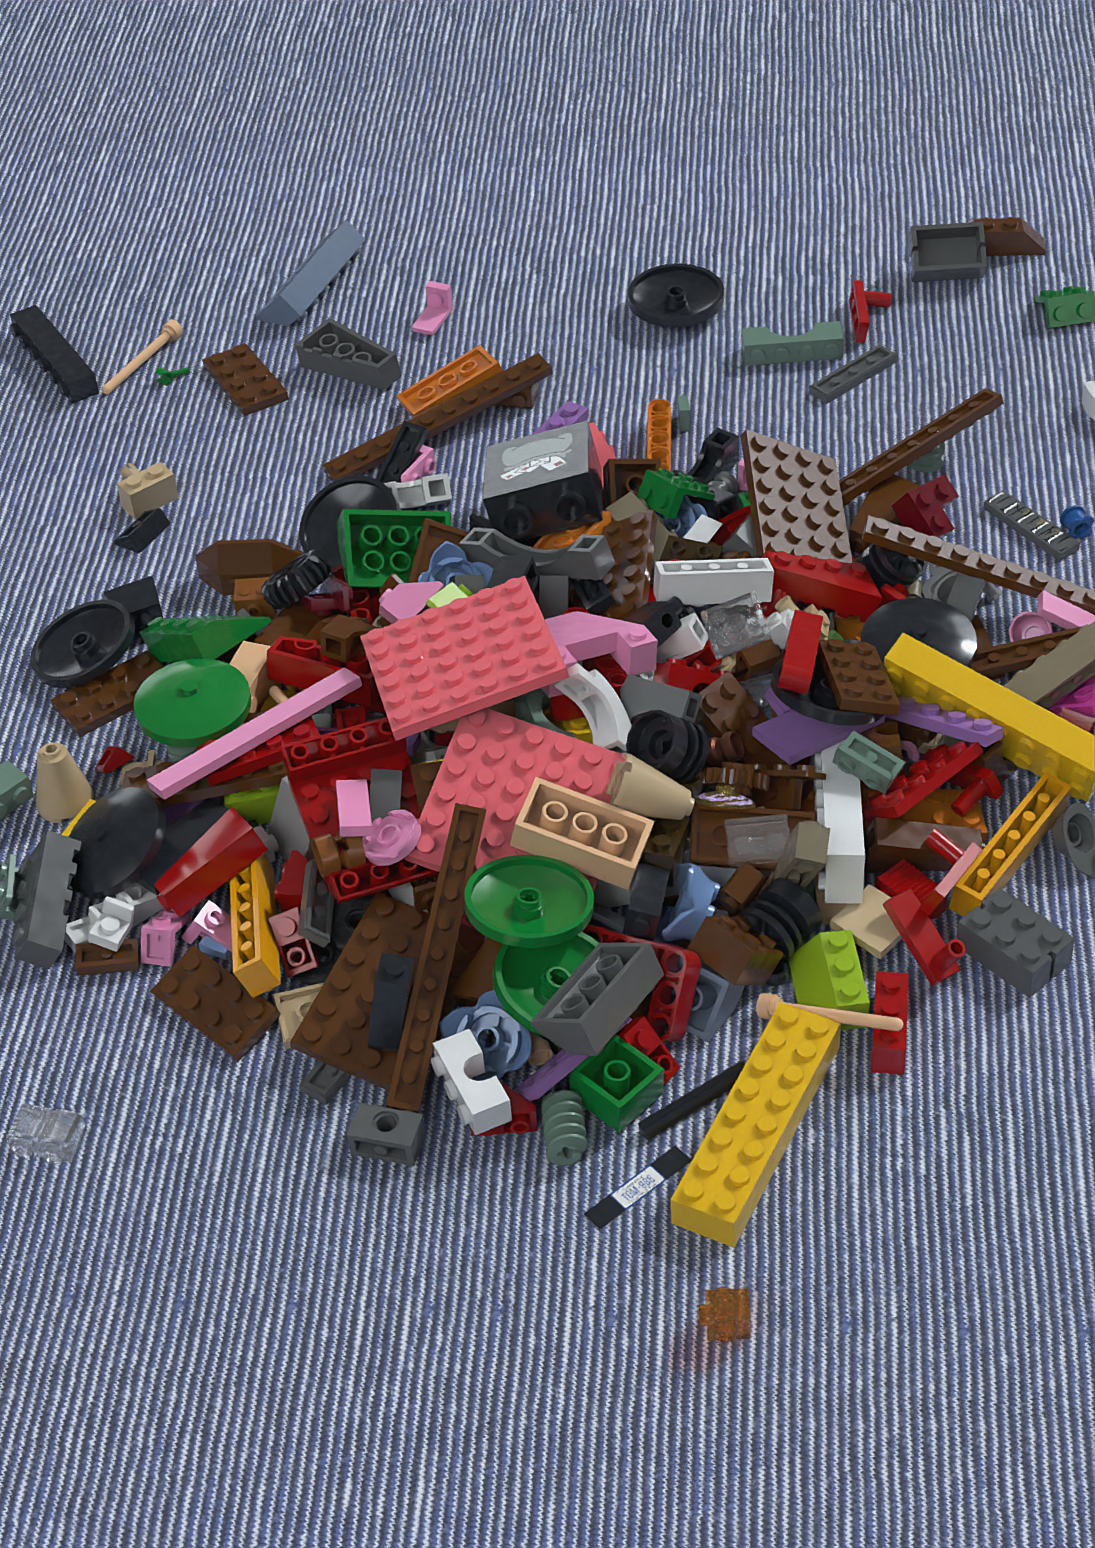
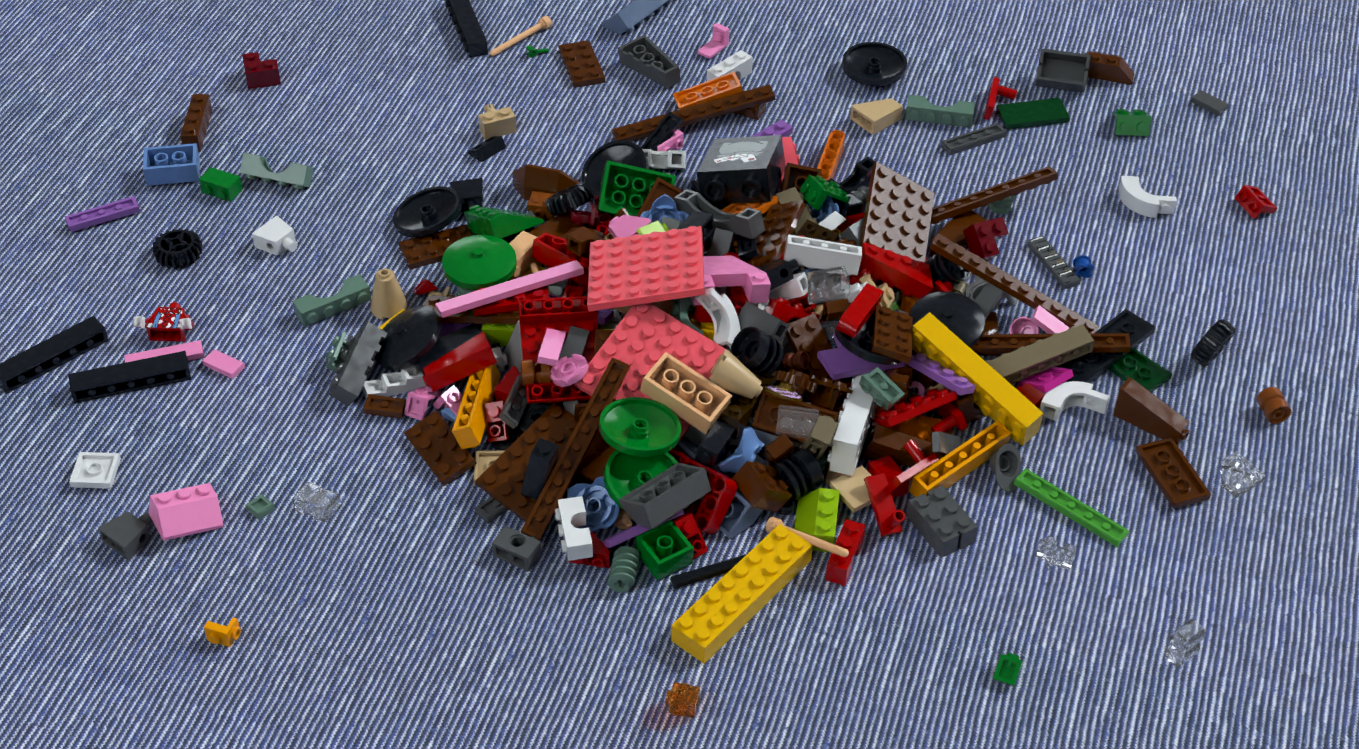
camera: 10 degrees right, 0 degrees up
white bracket [88,897,135,952] -> none
sticker [584,1146,692,1230] -> none
sand green tile [678,395,690,431] -> none
none -> white arch [707,50,753,81]
none -> tan slope [850,98,903,135]
none -> dark grey tile [932,432,962,455]
none -> dark green tile [996,98,1070,130]

